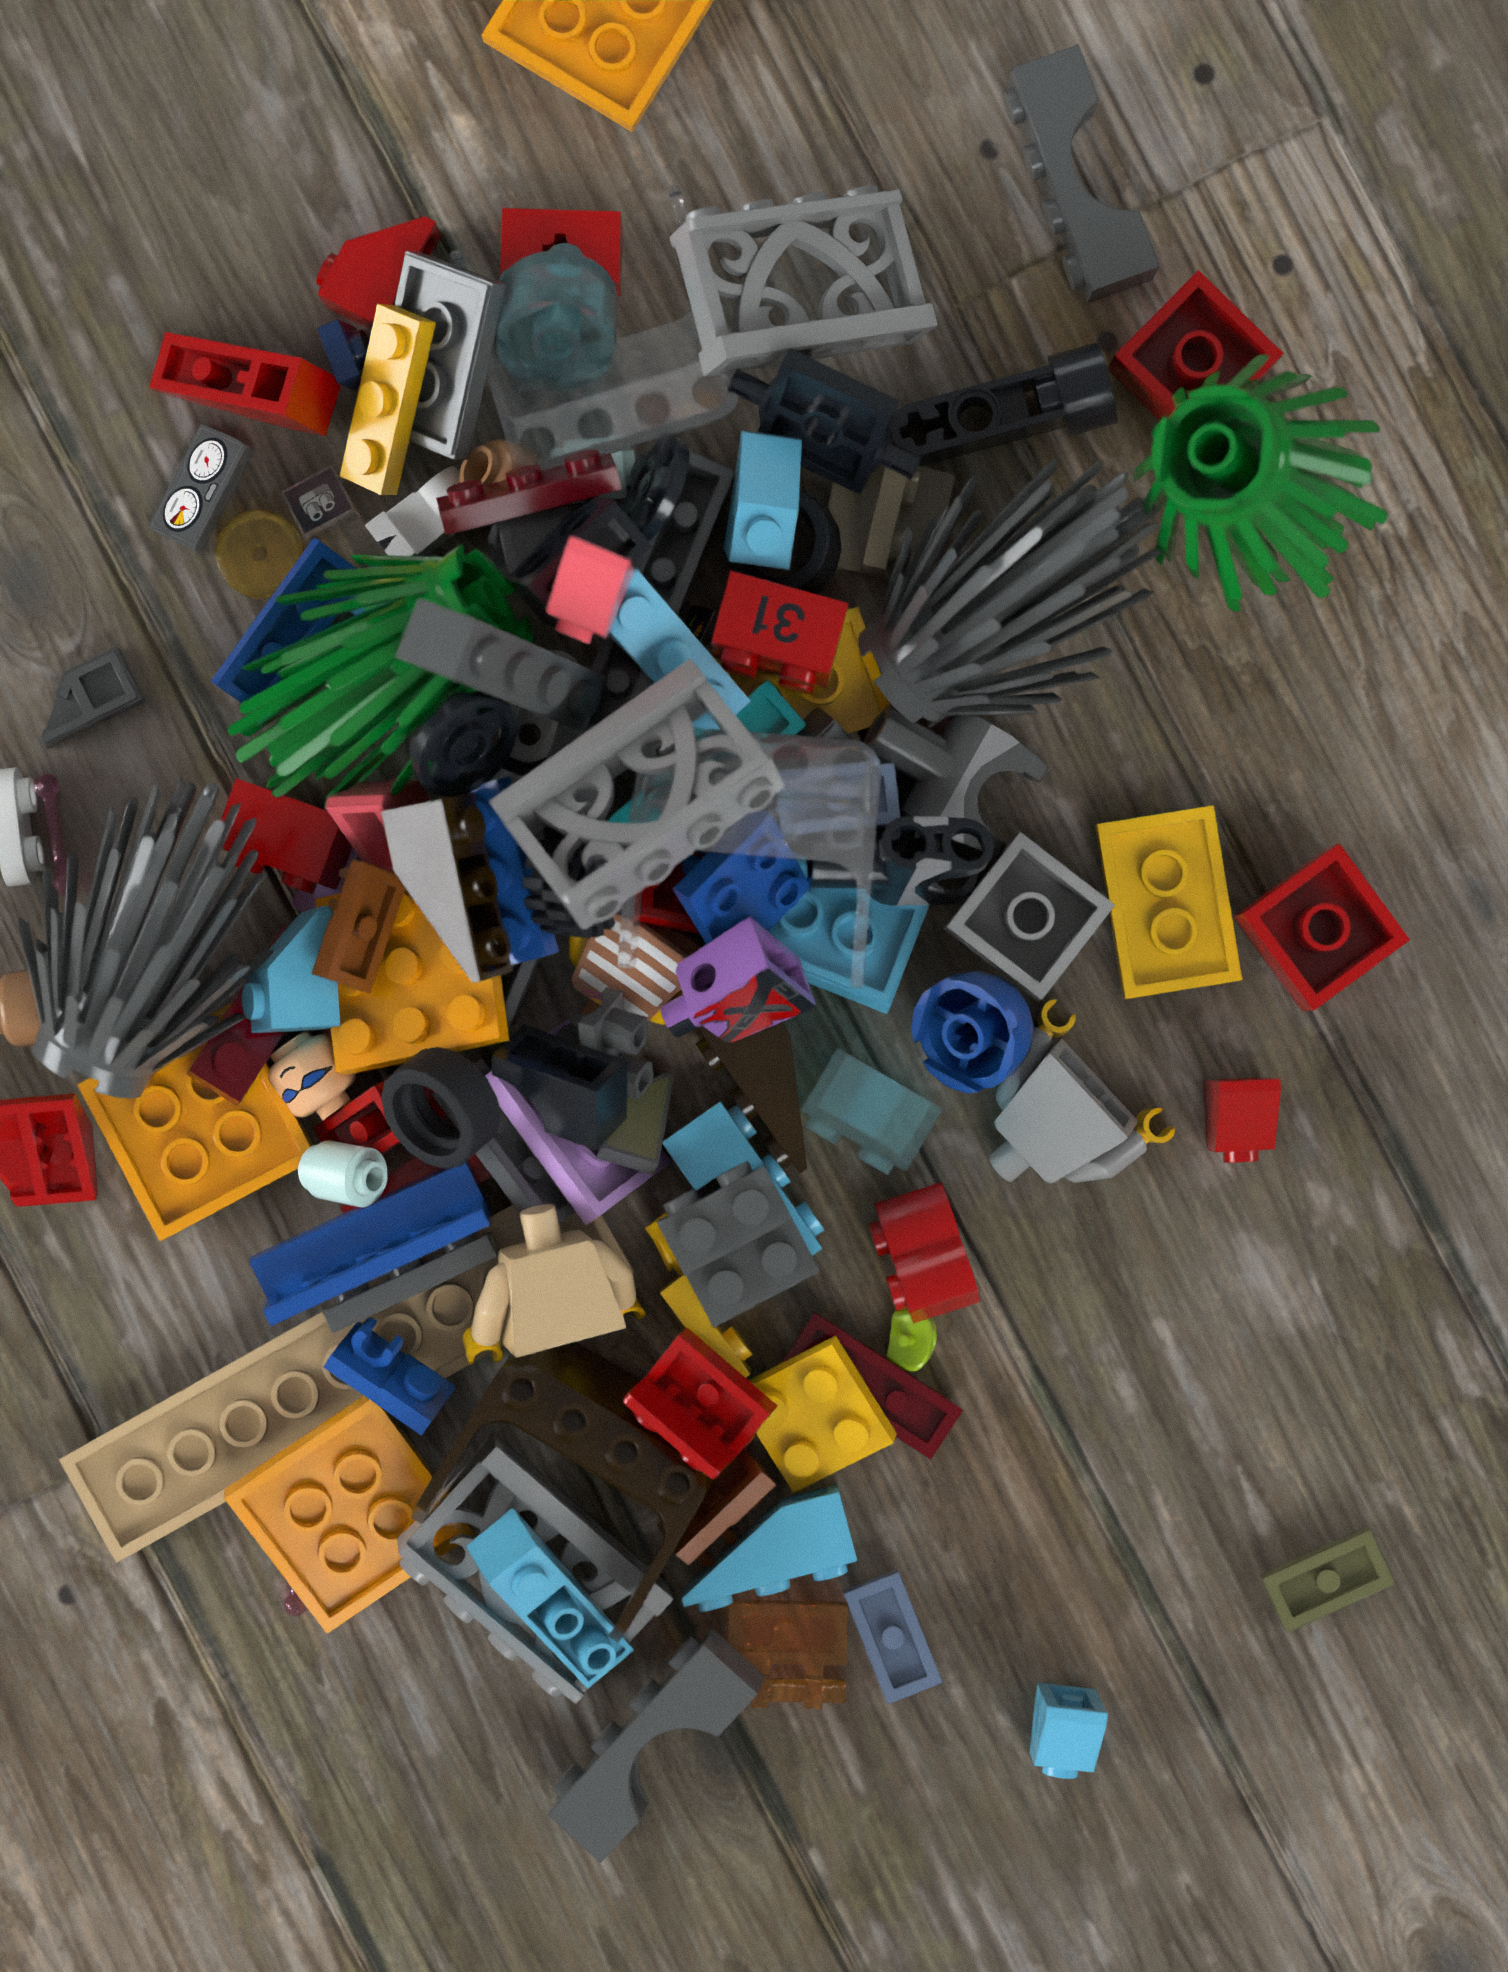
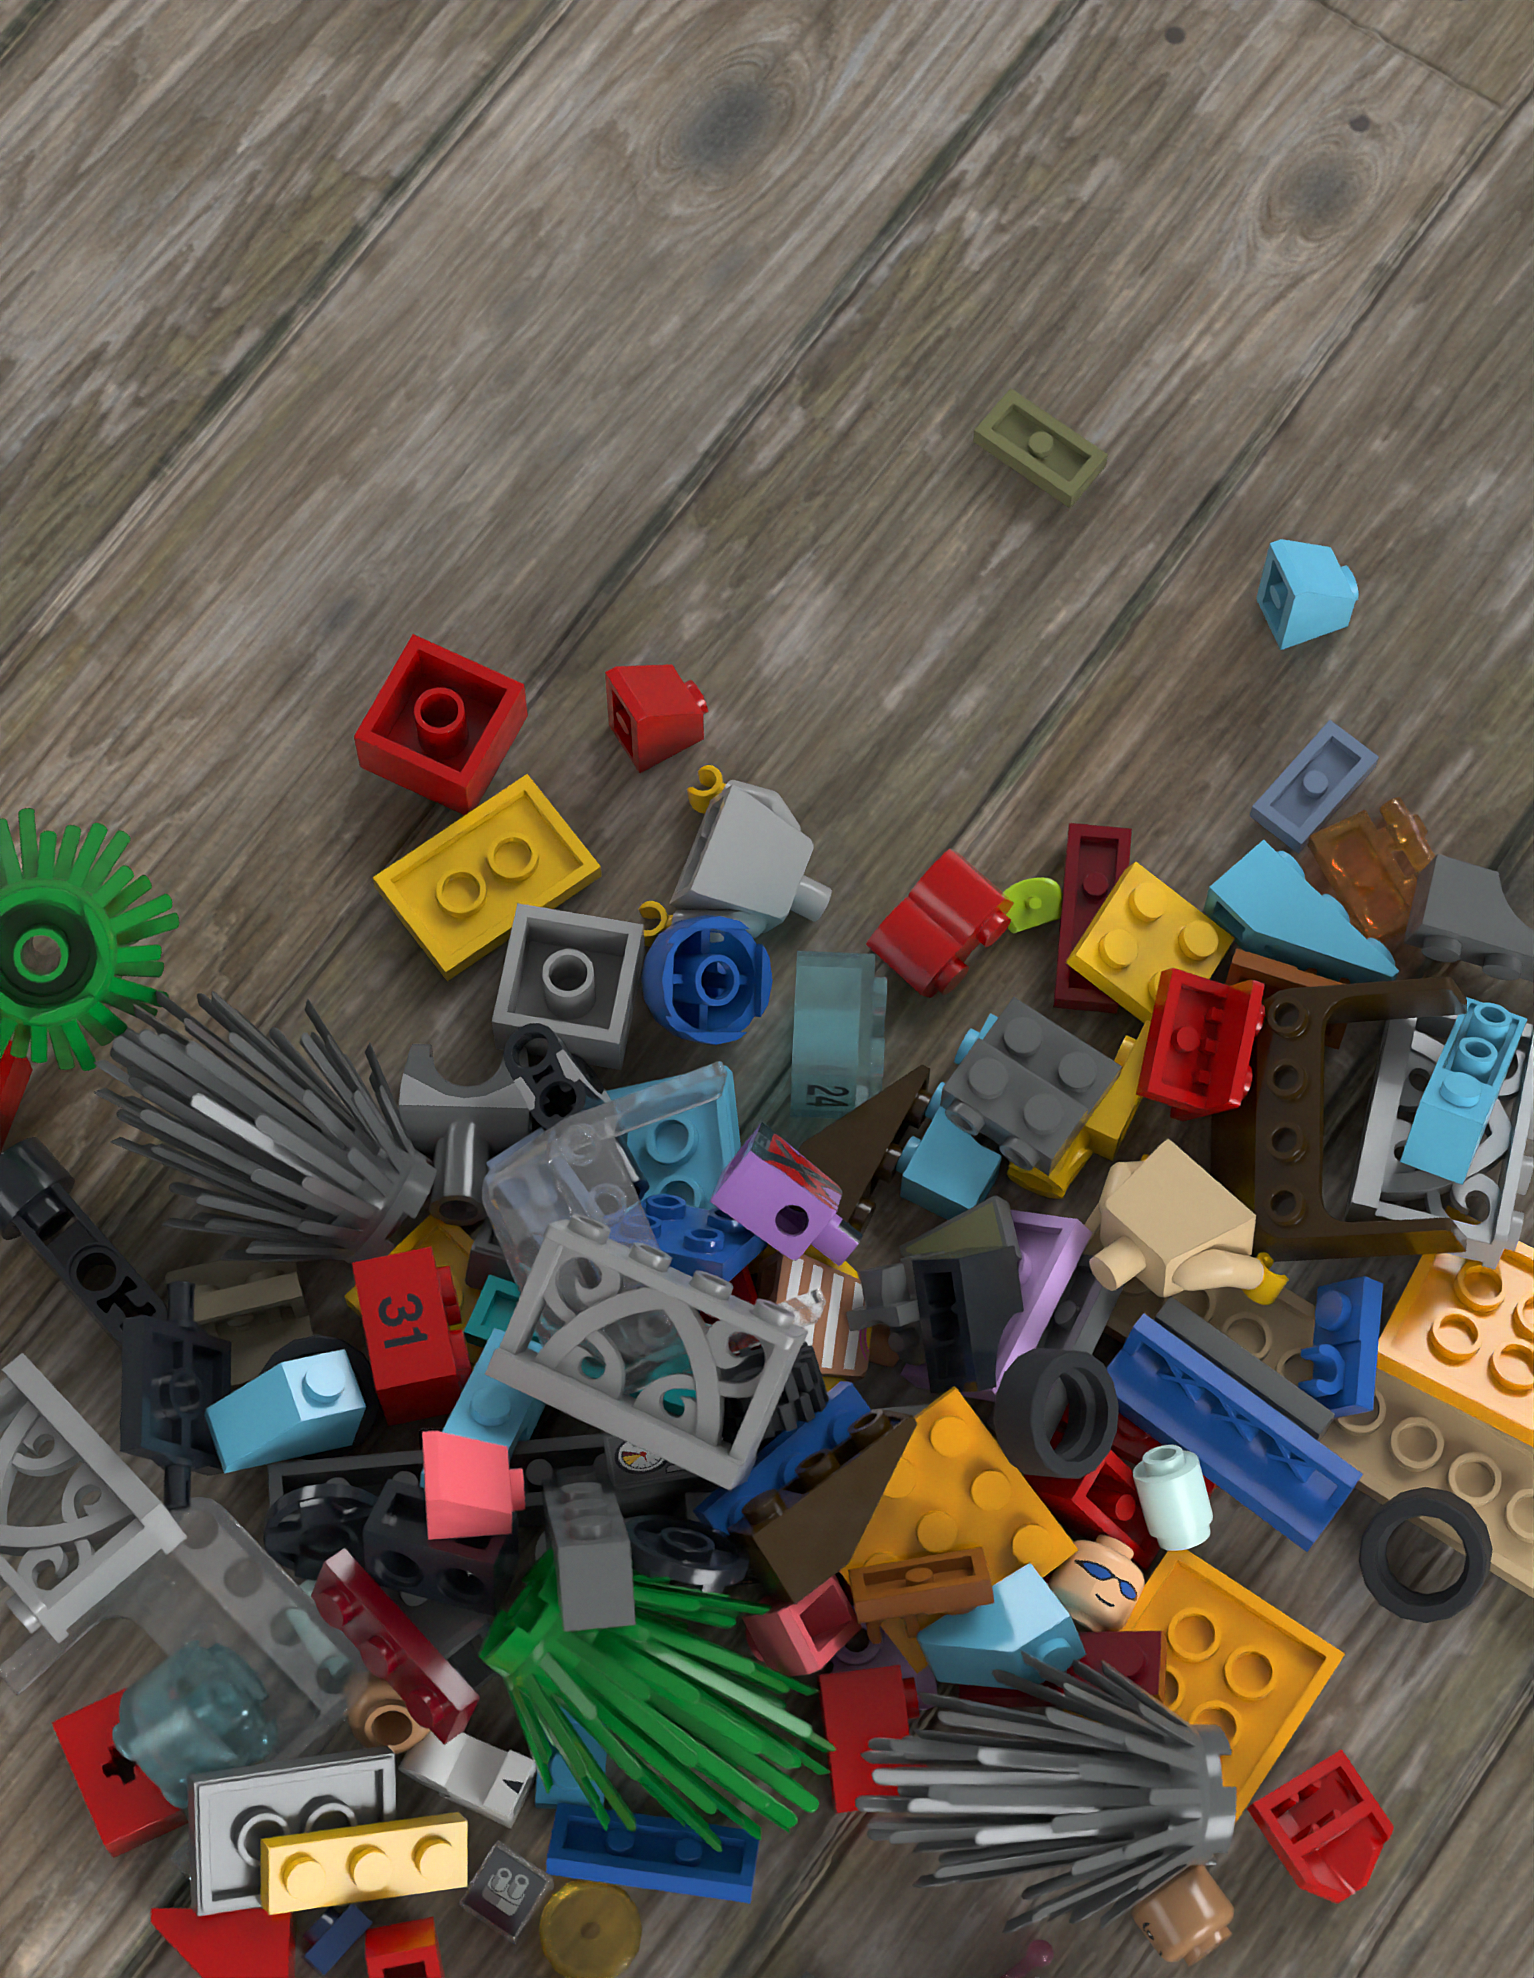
camera: 125 degrees left, 20 degrees down
none -> black tyre [1359,1487,1493,1623]

